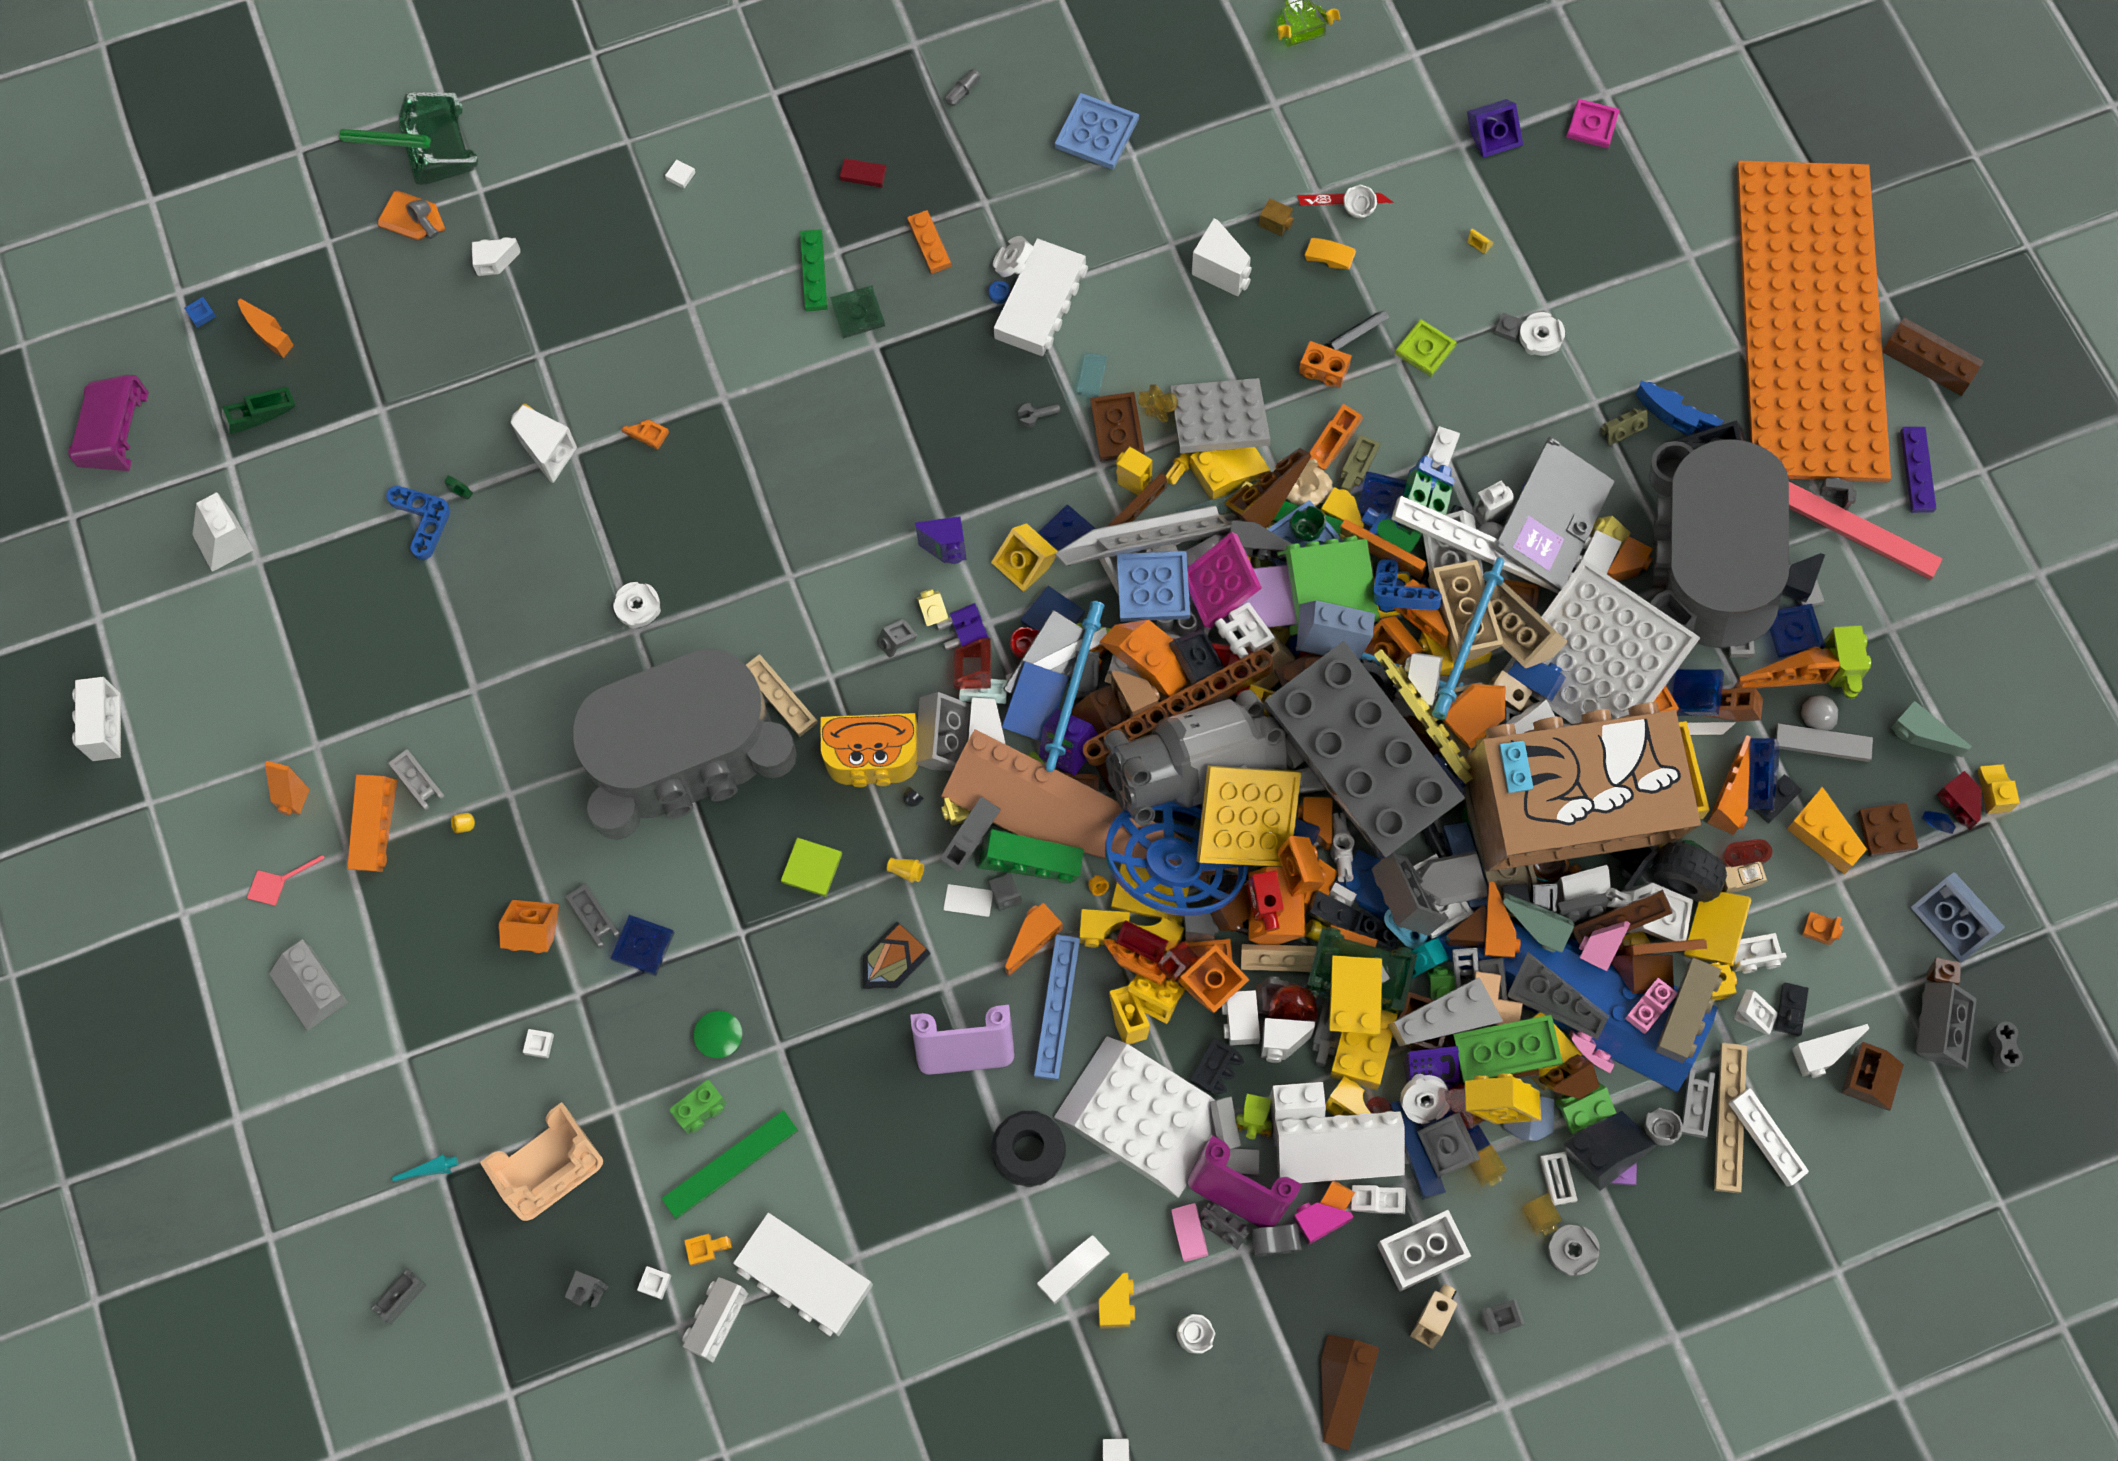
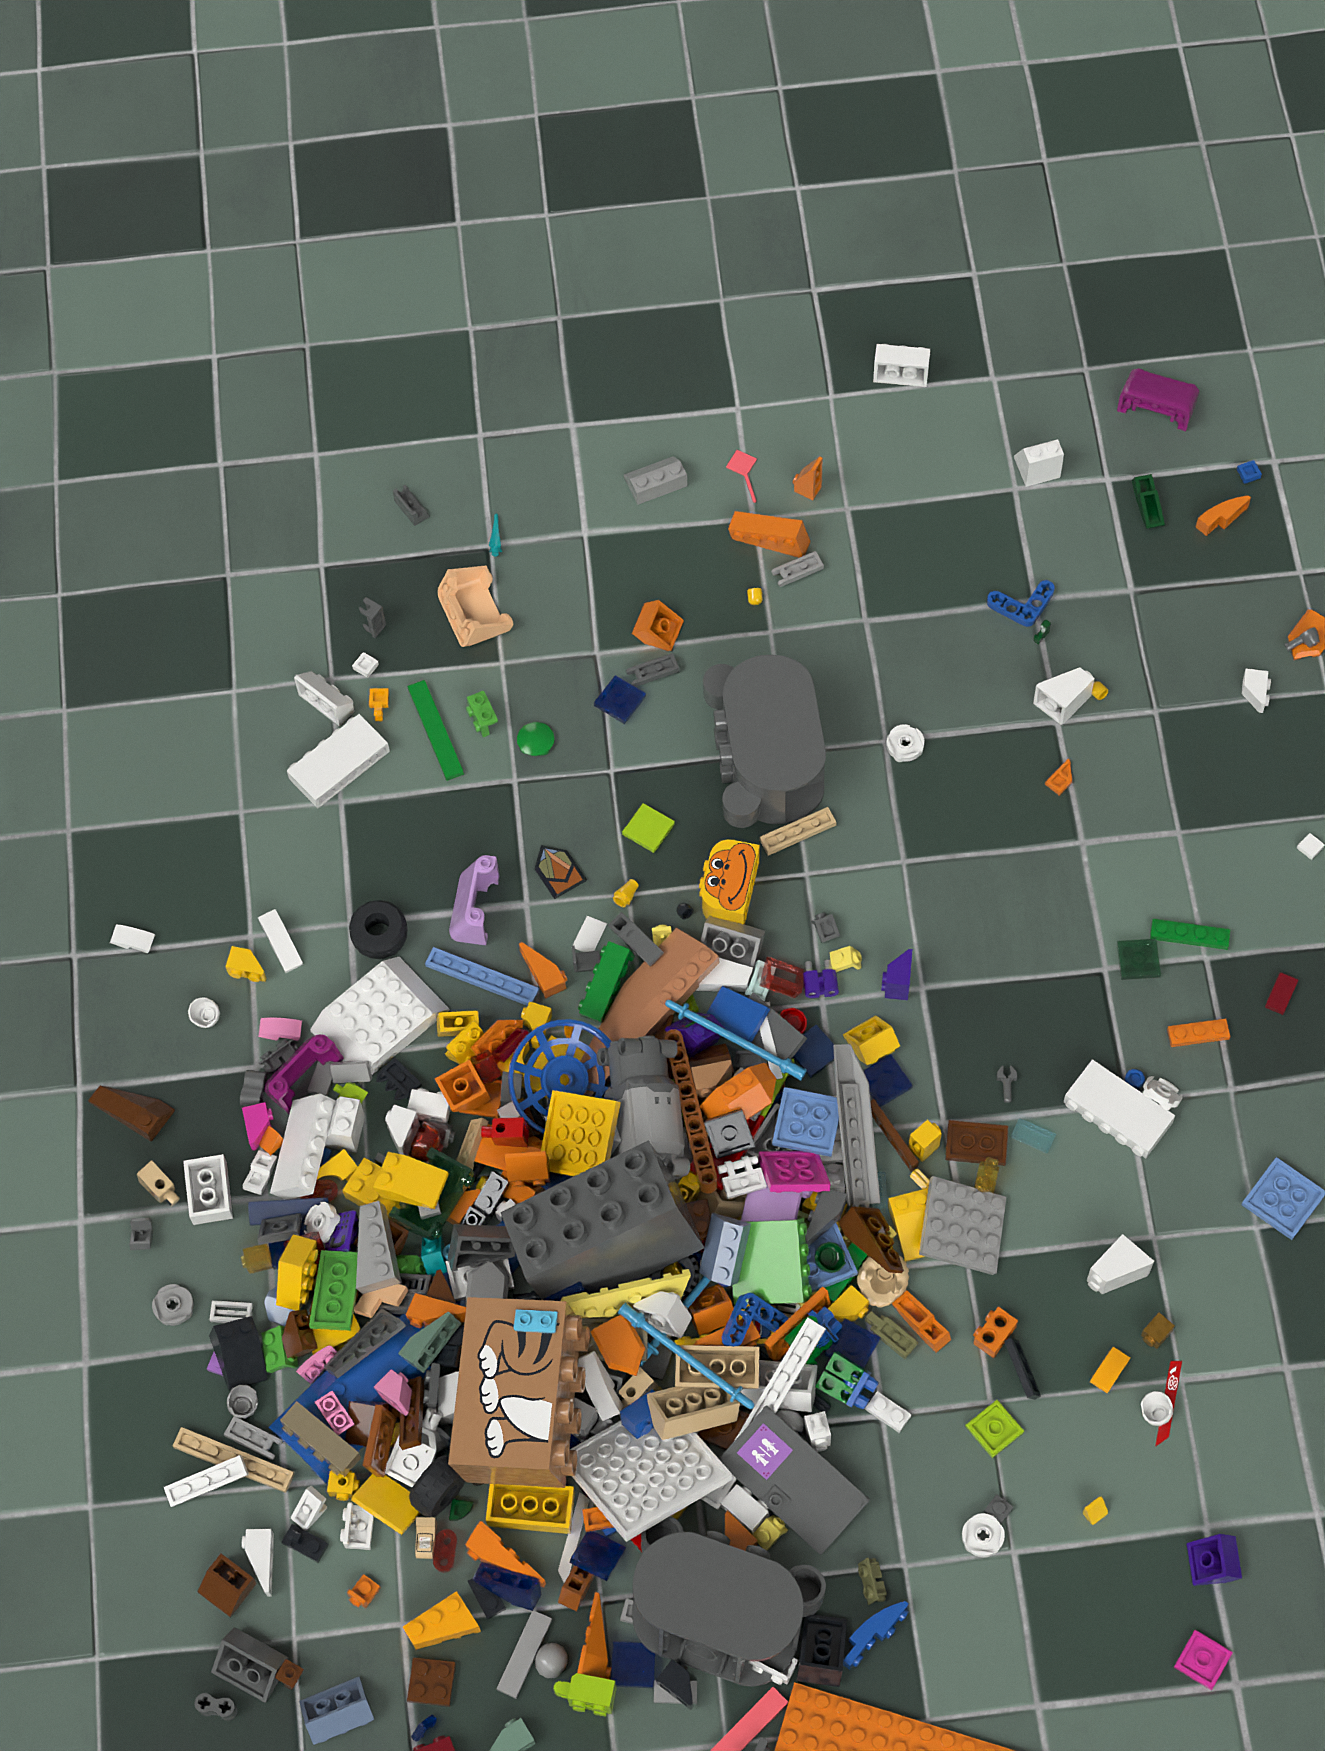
camera: 105 degrees right, 5 degrees down
white plate [523,1029,554,1058] -> none
clear yellow brick [1522,1193,1562,1236] -> none

